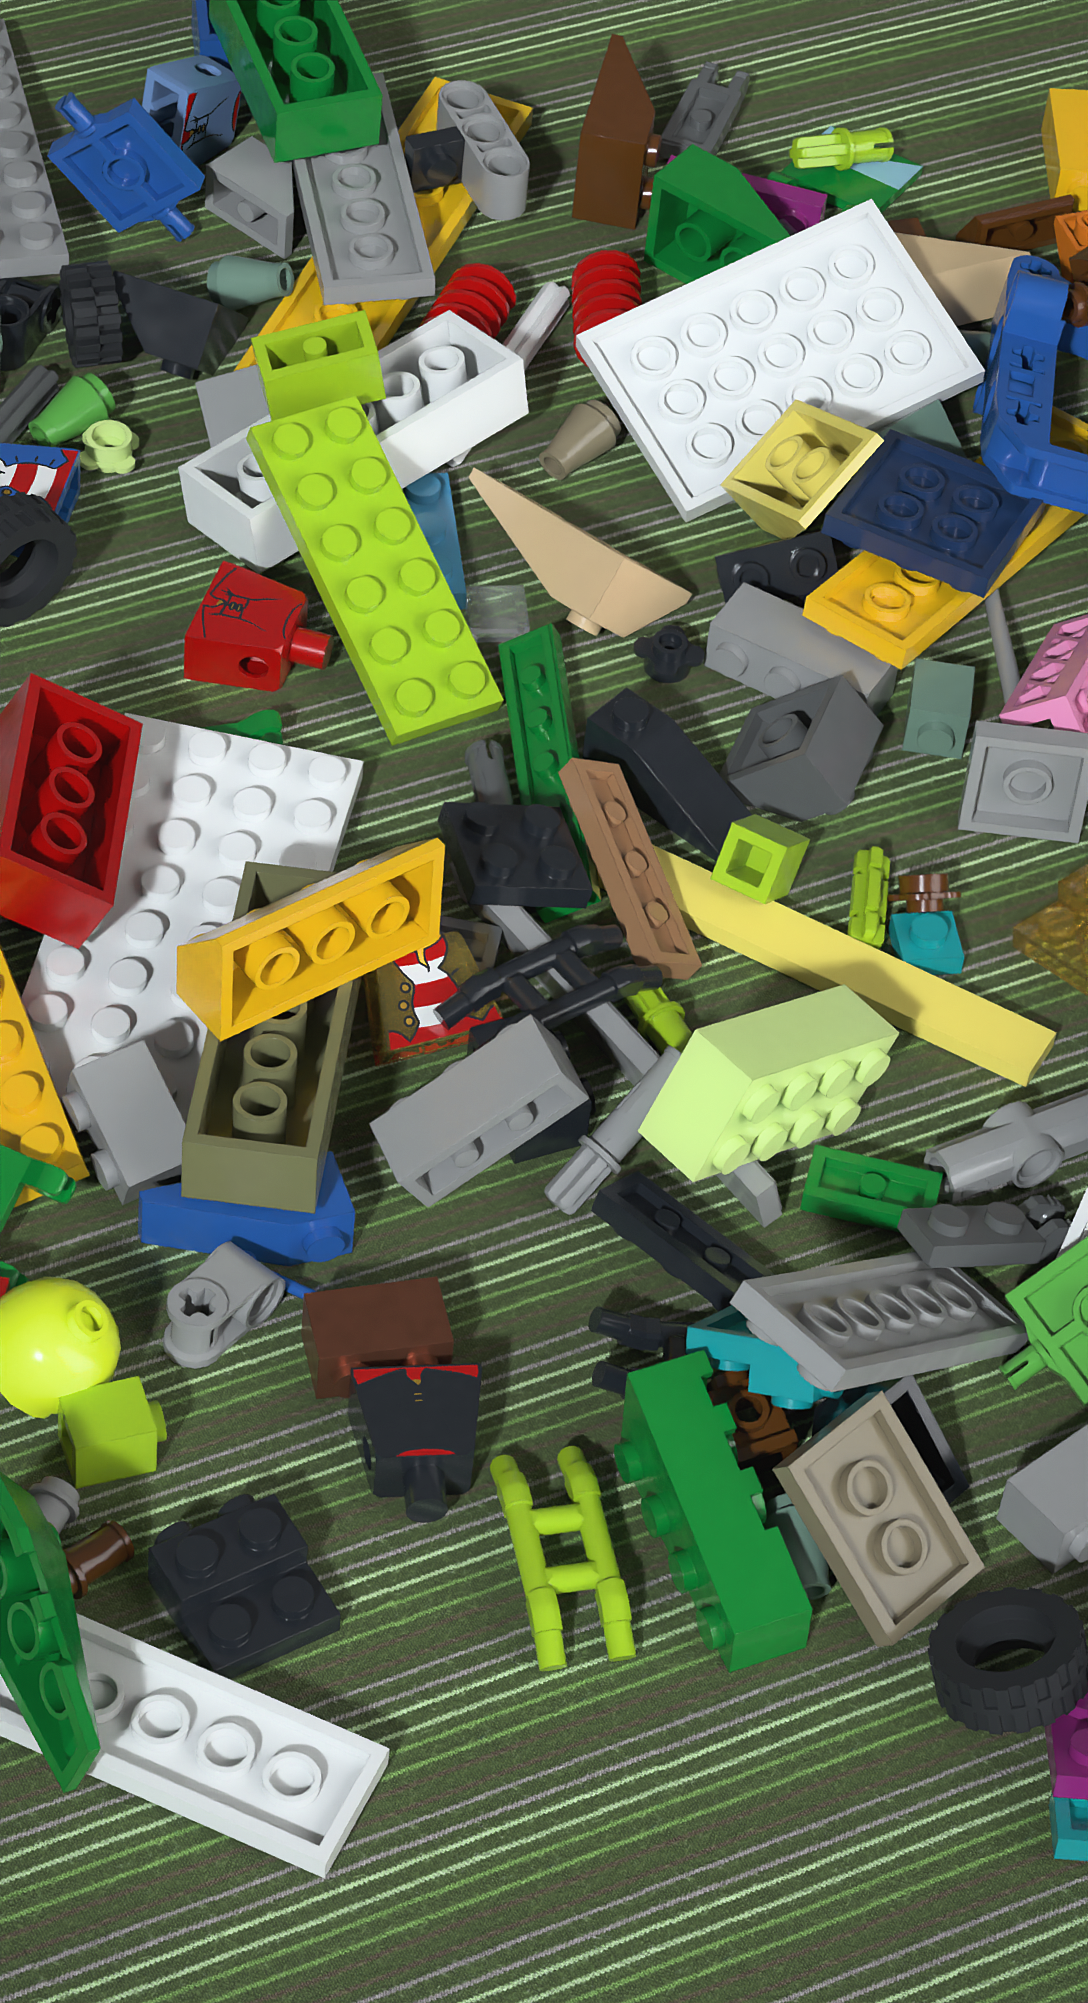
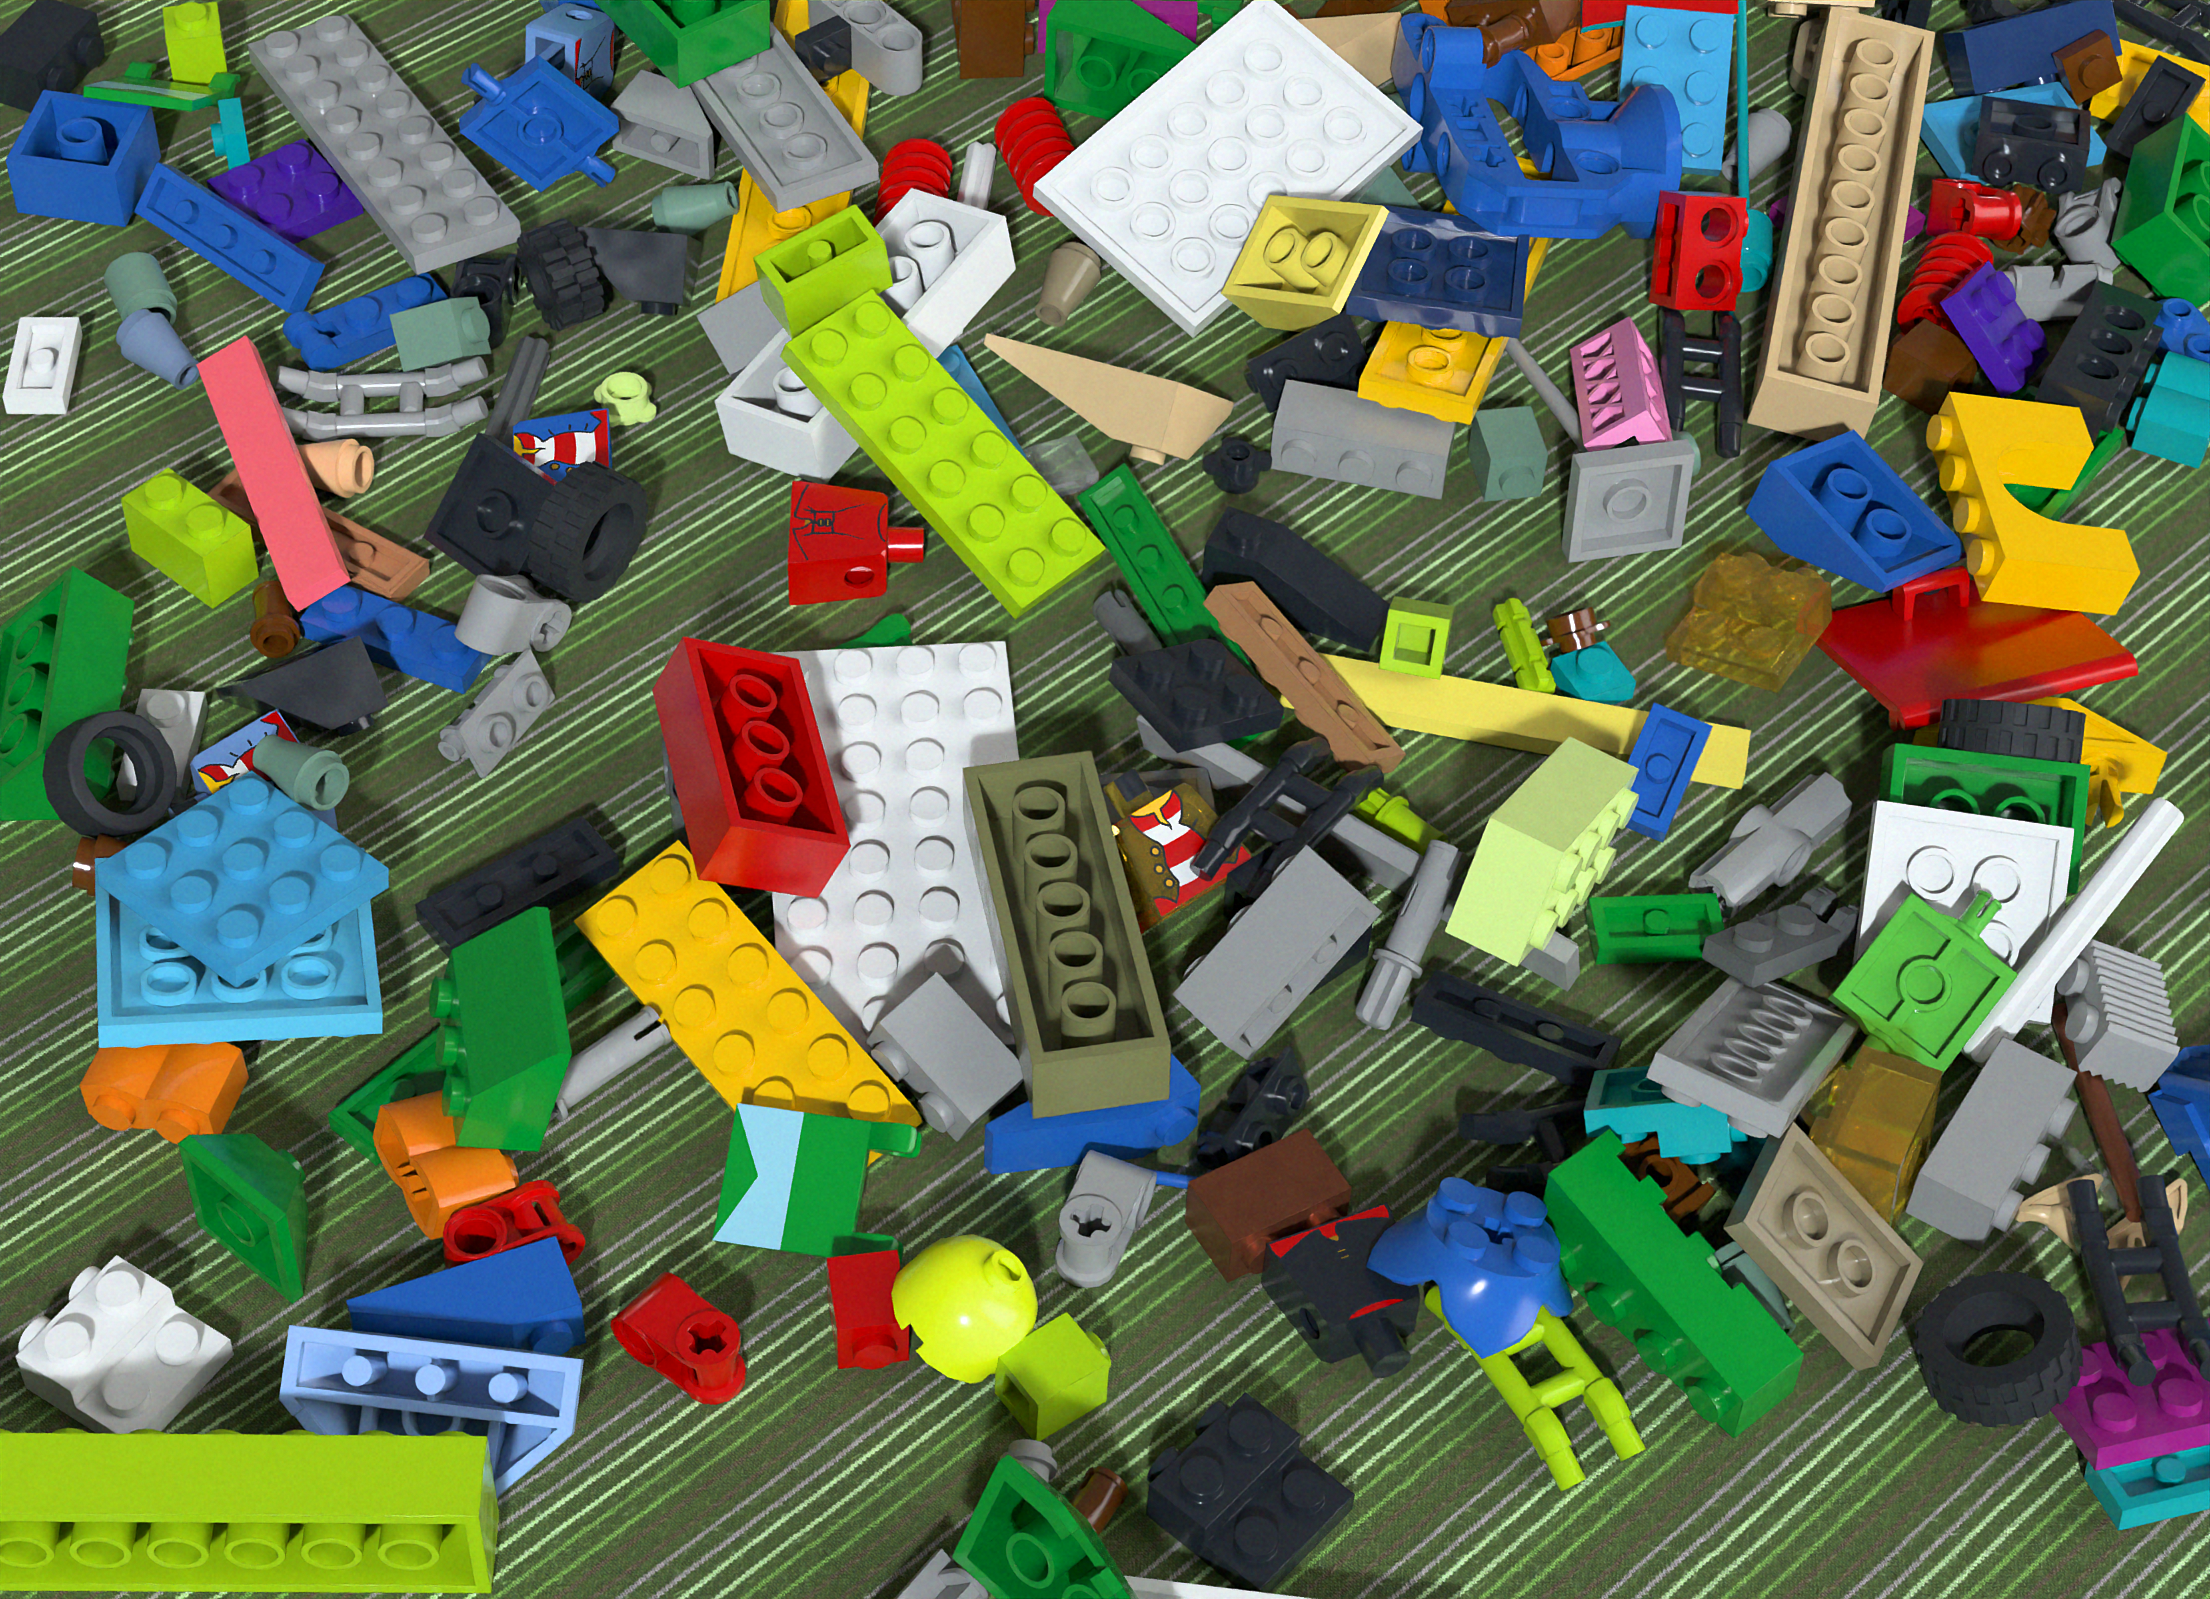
camera: 15 degrees left, 0 degrees up
bright green cone [28,373,116,447] -> none
yellow slope [176,837,445,1042] -> none
dark grey slope [719,675,884,822] -> none
none -> black hinge [1196,1046,1311,1170]
none -> blue brick [1366,1177,1574,1359]
none -> blue plate [1625,702,1713,843]
none -> clear yellow slope [1808,1045,1943,1231]

